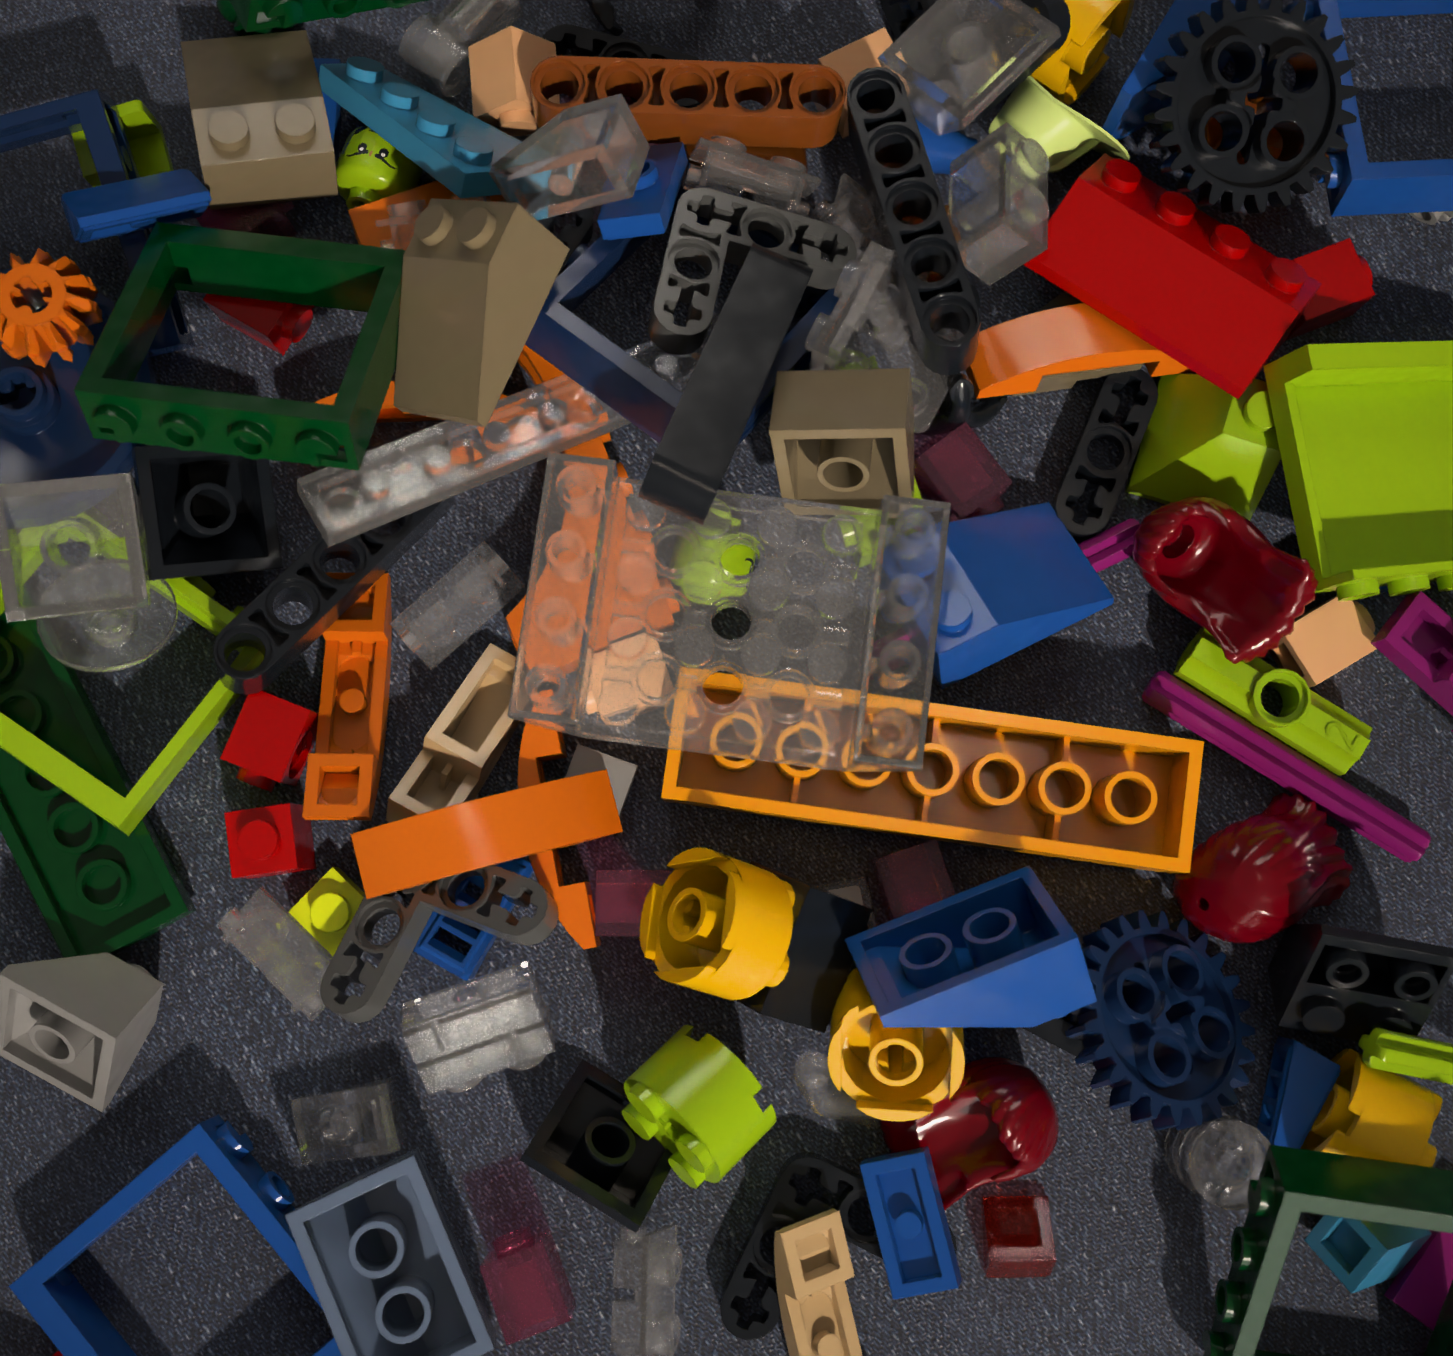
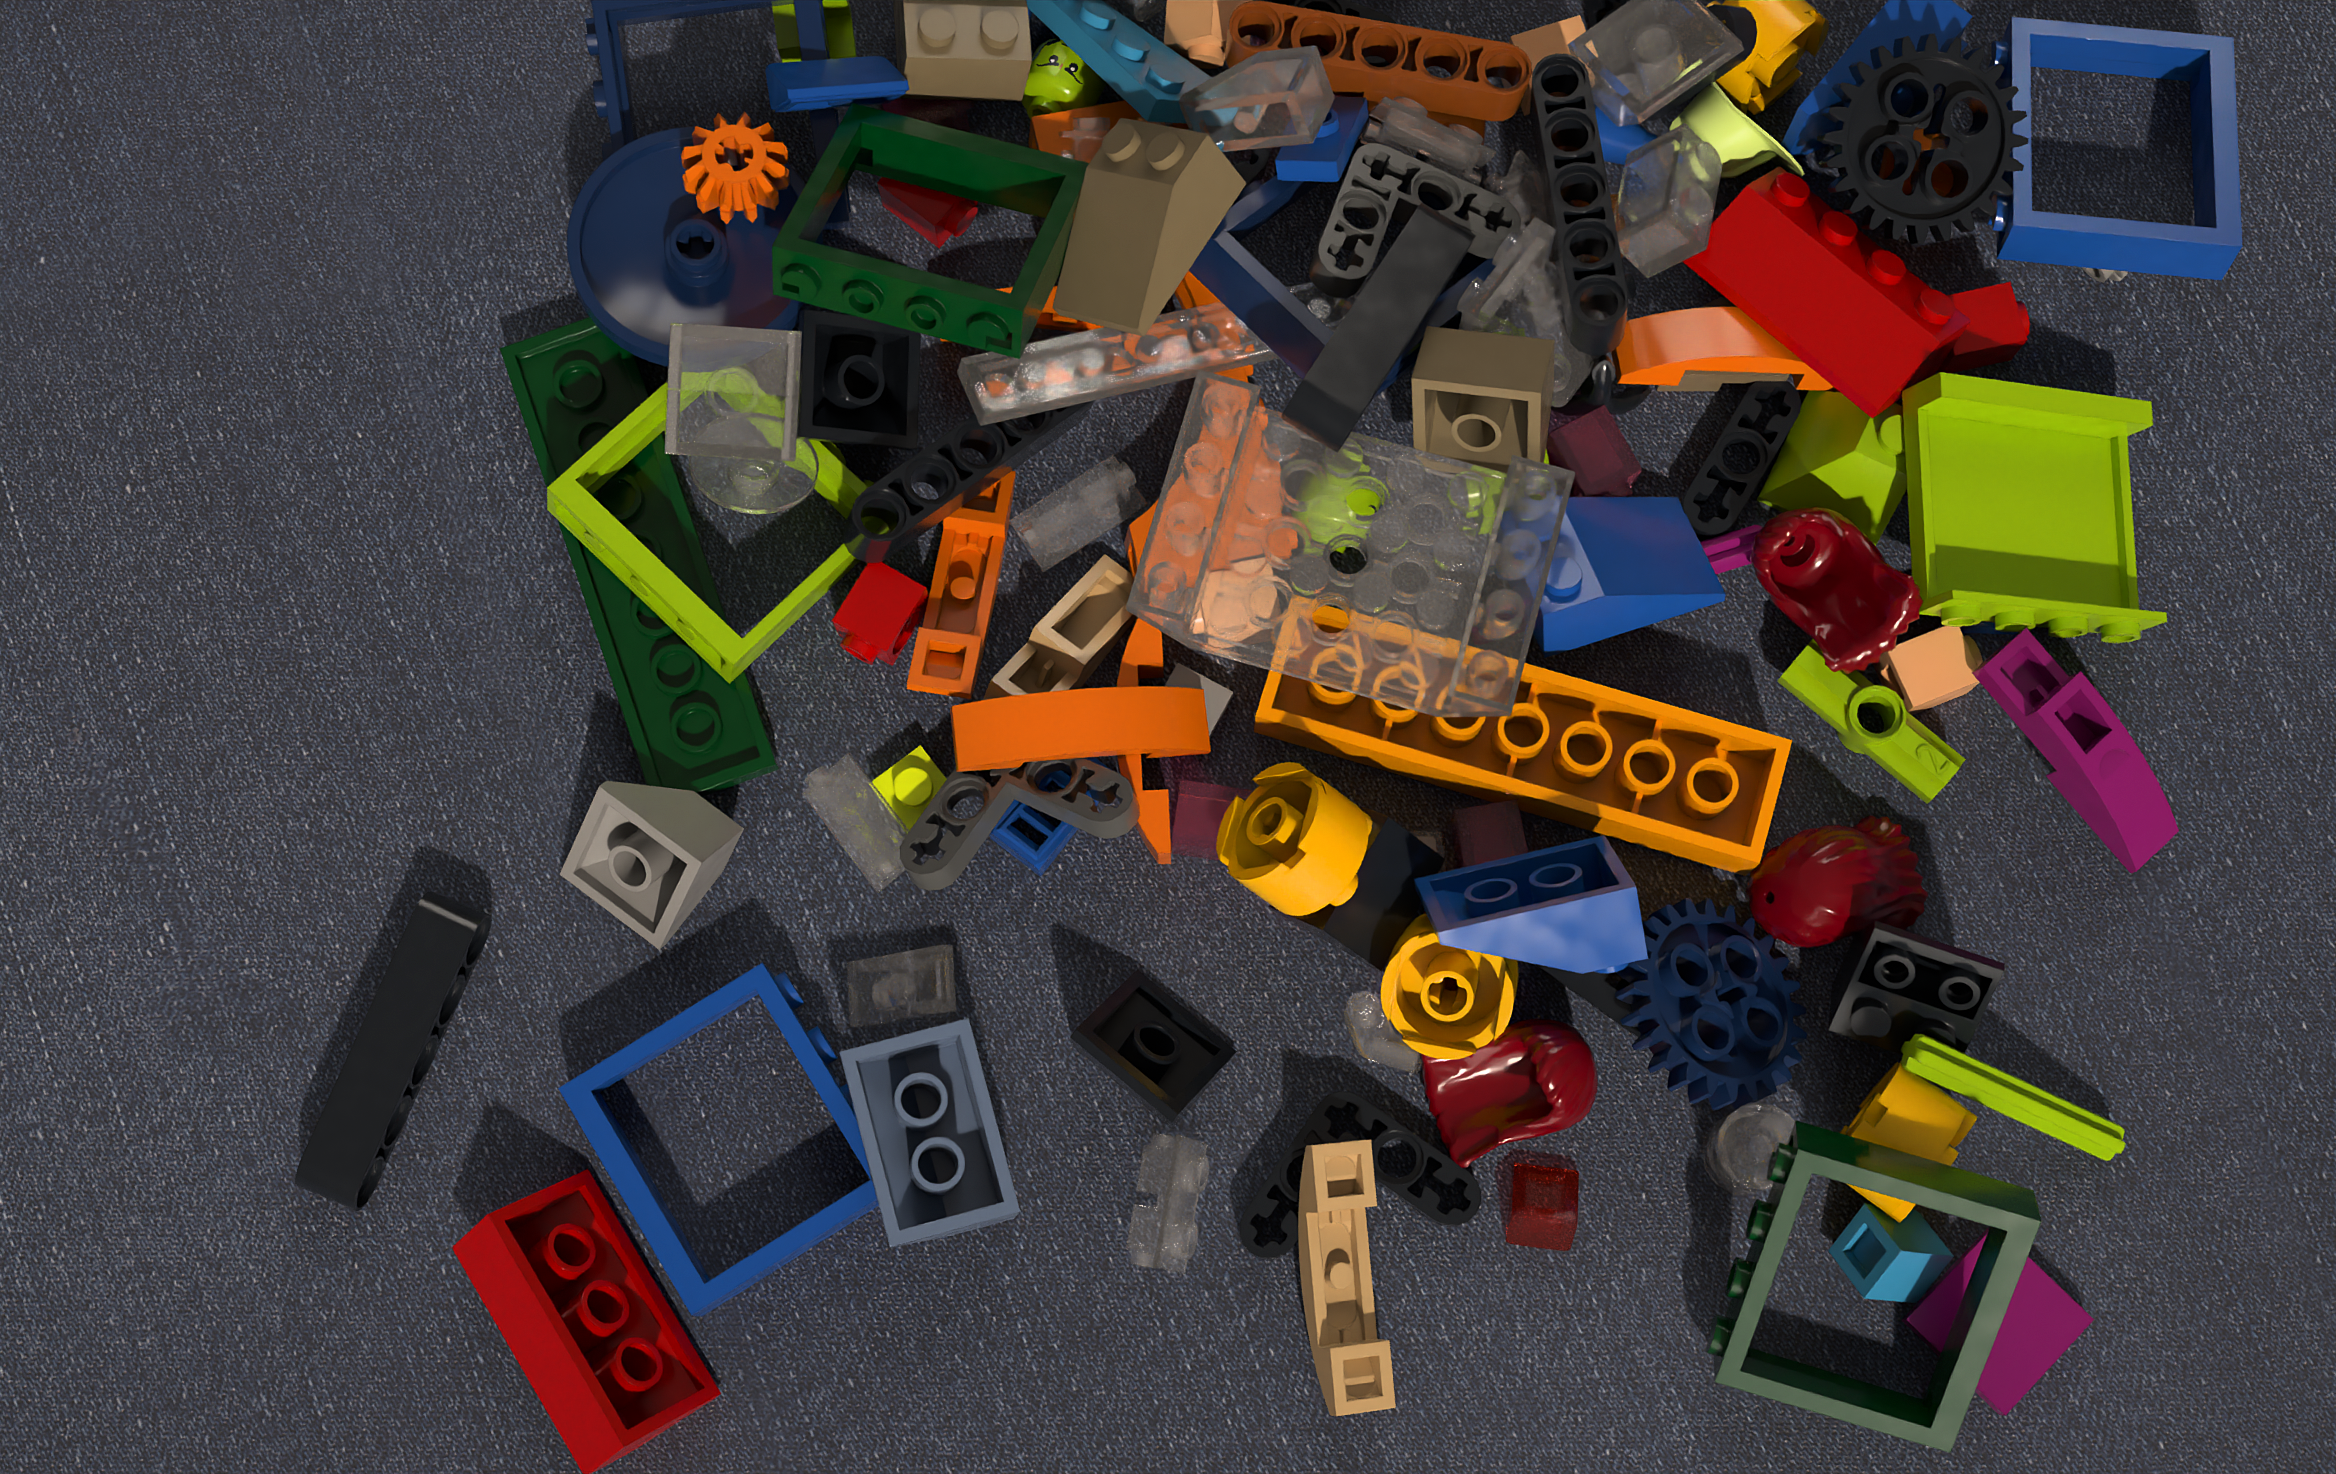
camera: 10 degrees right, 5 degrees down
red brick [224,803,317,879] -> none
clear brick [402,960,556,1095] -> none
clear pink brick [479,1226,576,1346] -> none
lime brick [621,1025,776,1189] -> none
blue plate [859,1146,962,1300] -> none
magenta axle [1142,670,1431,862] -> none
blue slope [1248,1036,1341,1174] -> none

